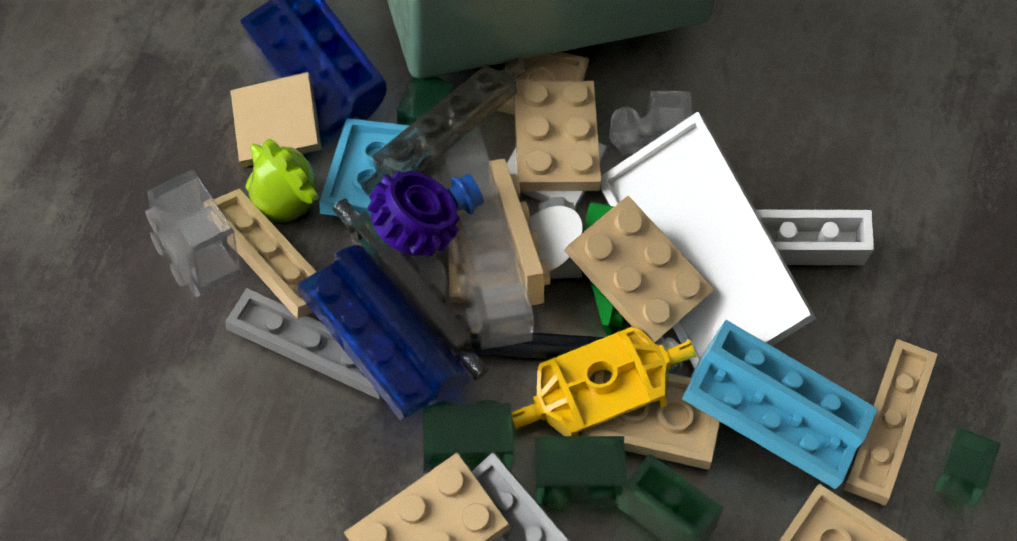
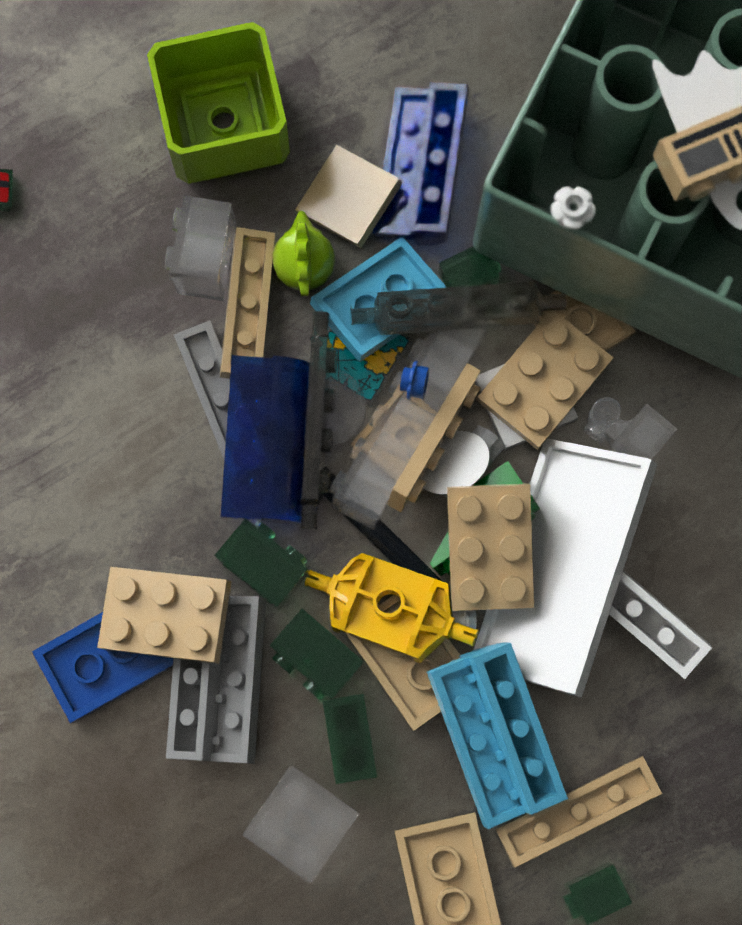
camera: 45 degrees right, 20 degrees up
dark purple gear [367,171,460,257] -> none
none -> lime plate [147,22,290,184]

